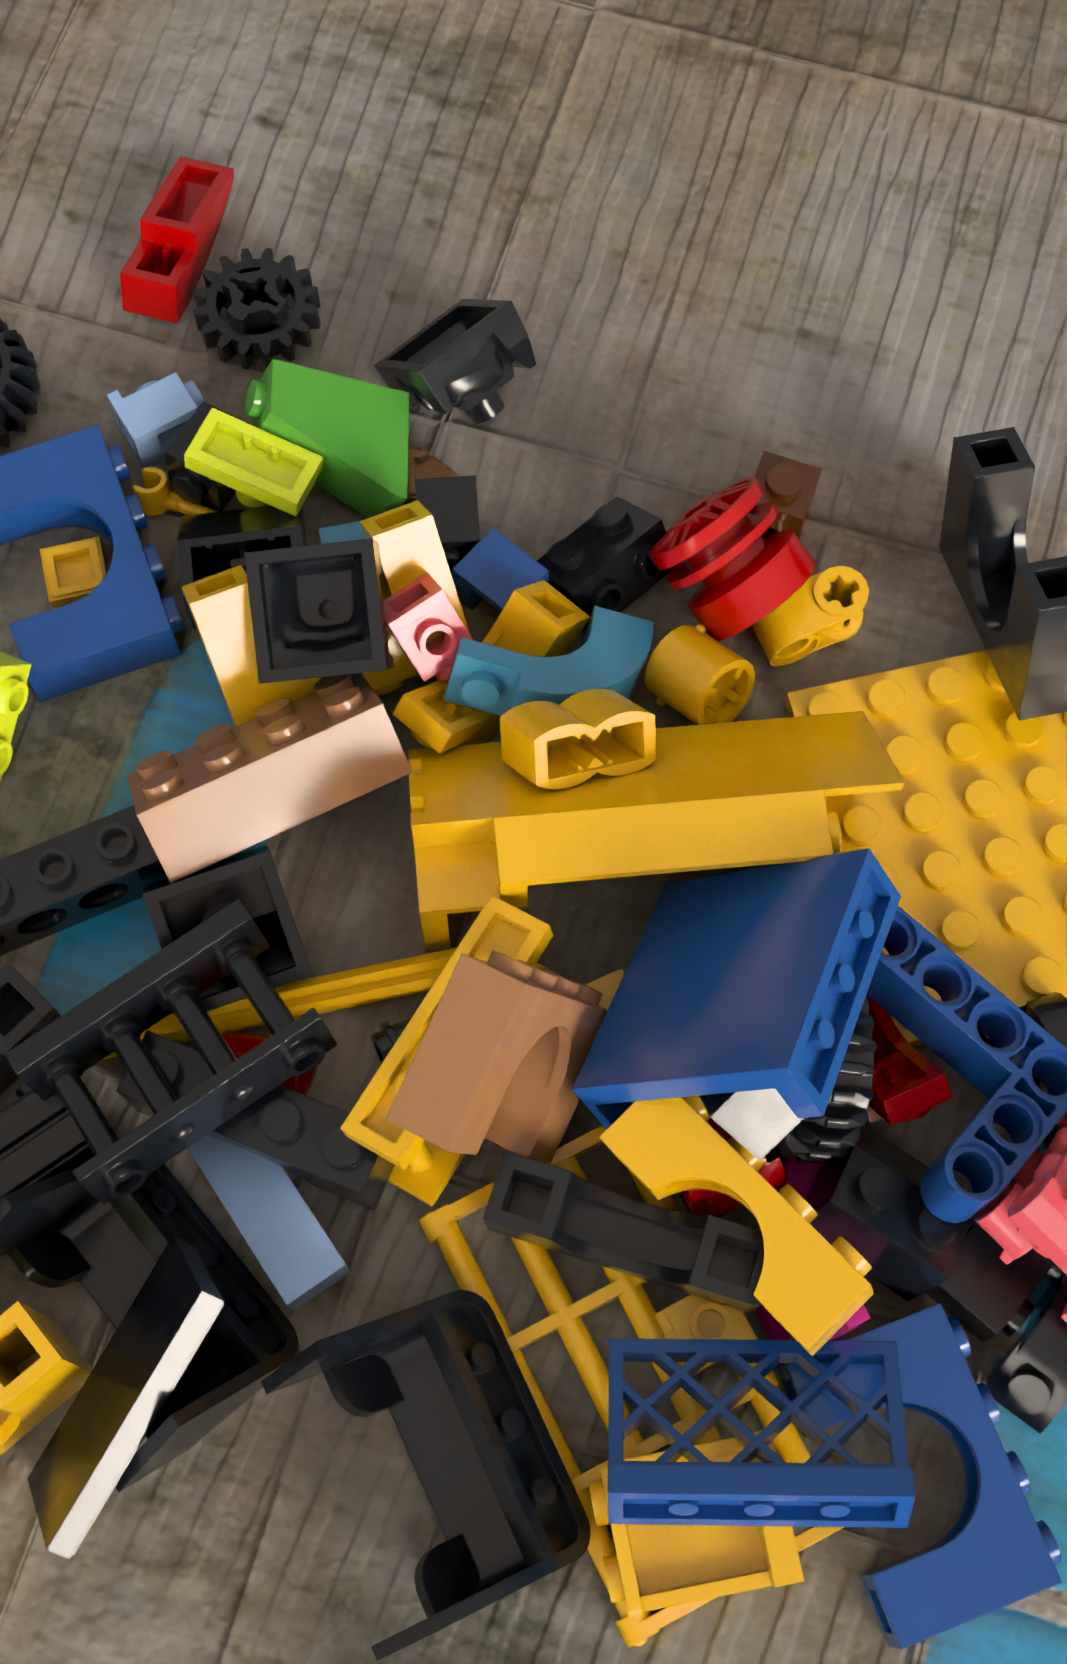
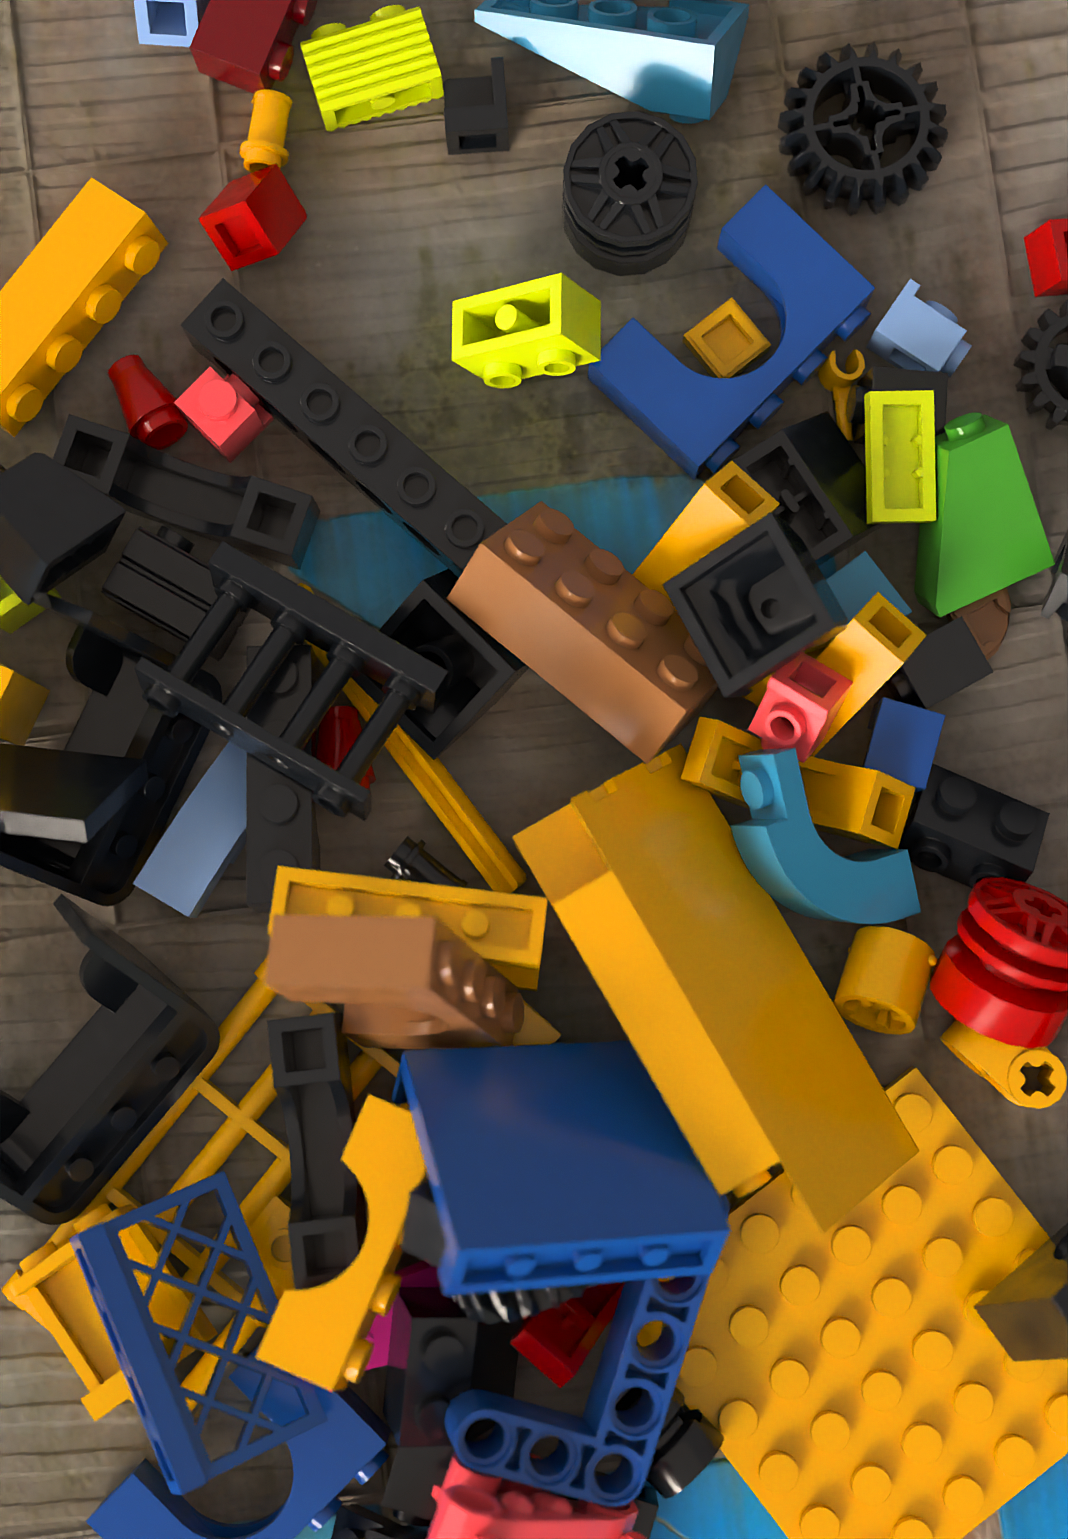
camera: 70 degrees right, 15 degrees up
yellow brick [500,689,656,789] -> none

